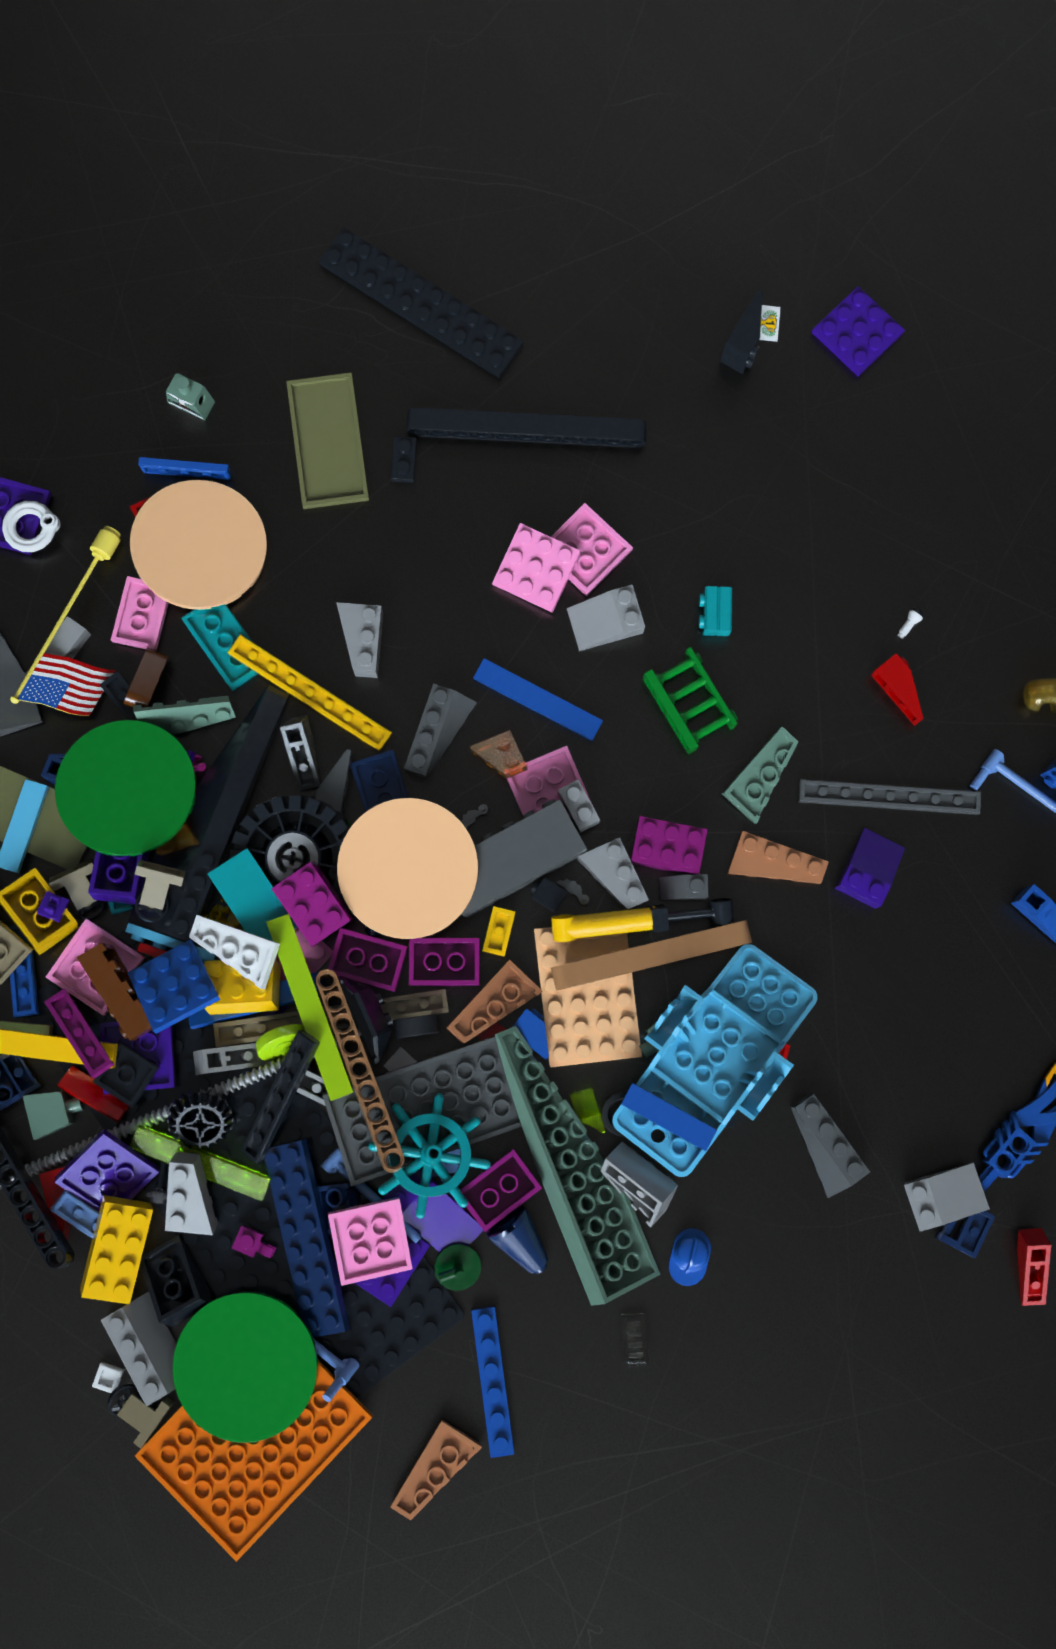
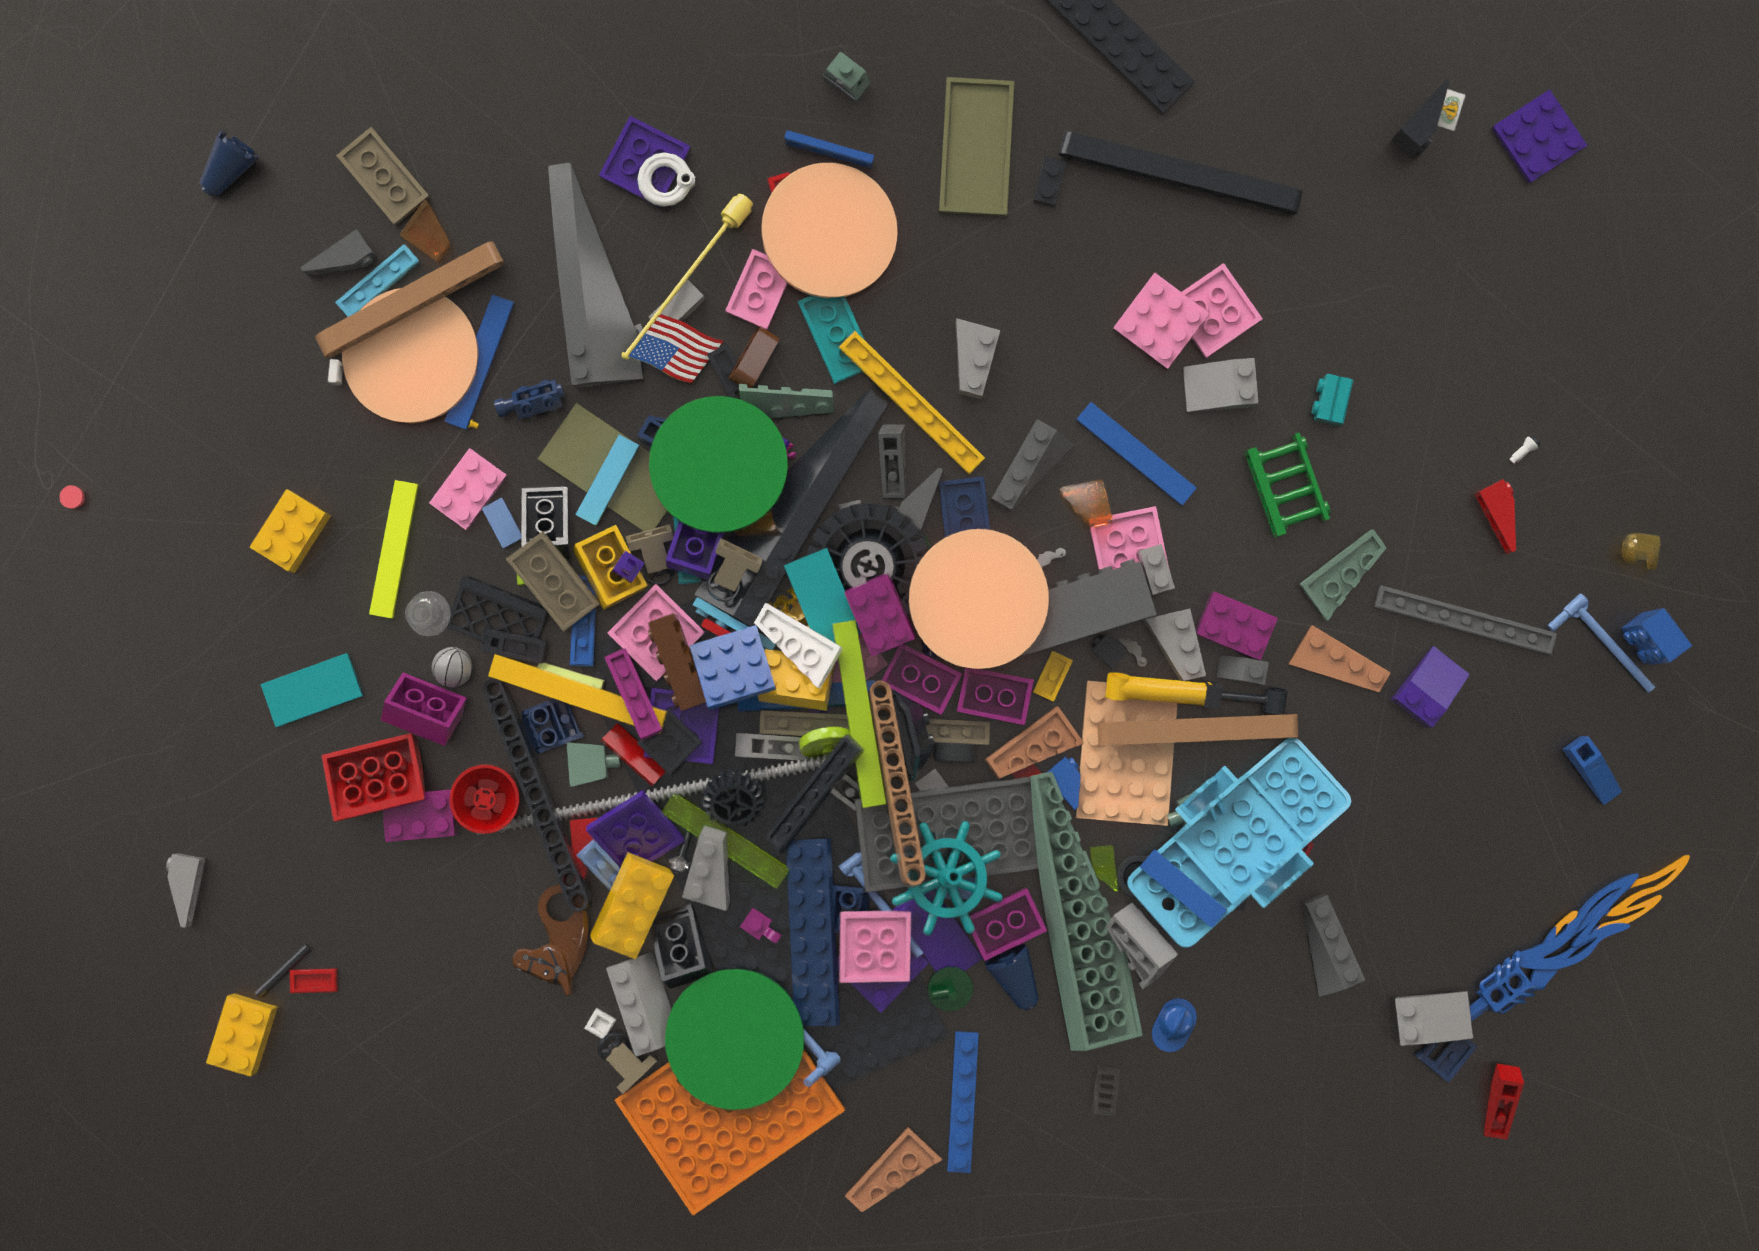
camera: 15 degrees right, 5 degrees up
none -> reddish brown animal [512,884,590,996]

